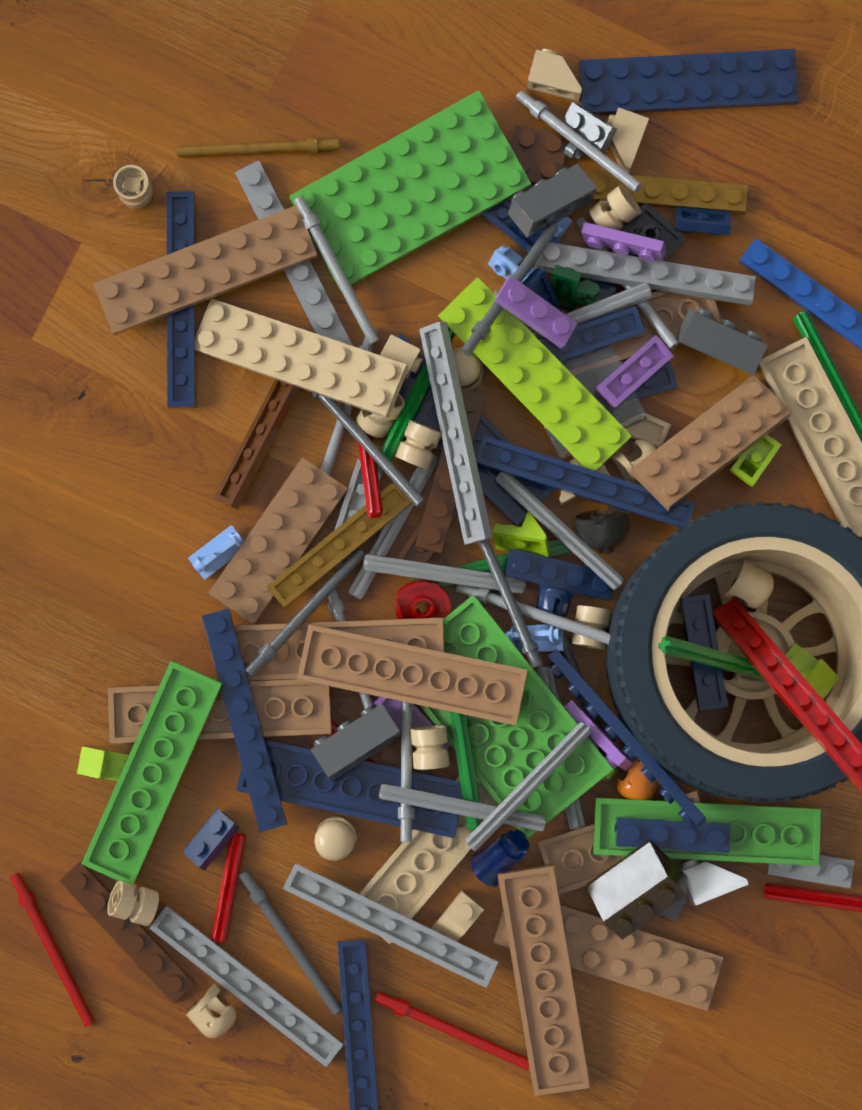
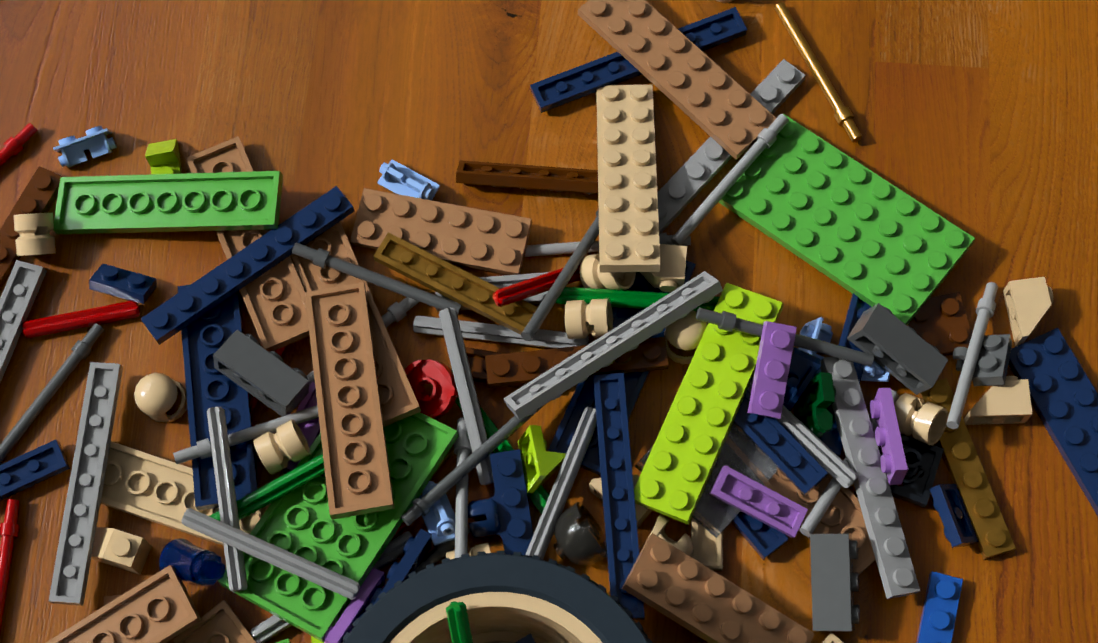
camera: 70 degrees right, 15 degrees down
none -> light blue hinge [53,126,117,168]

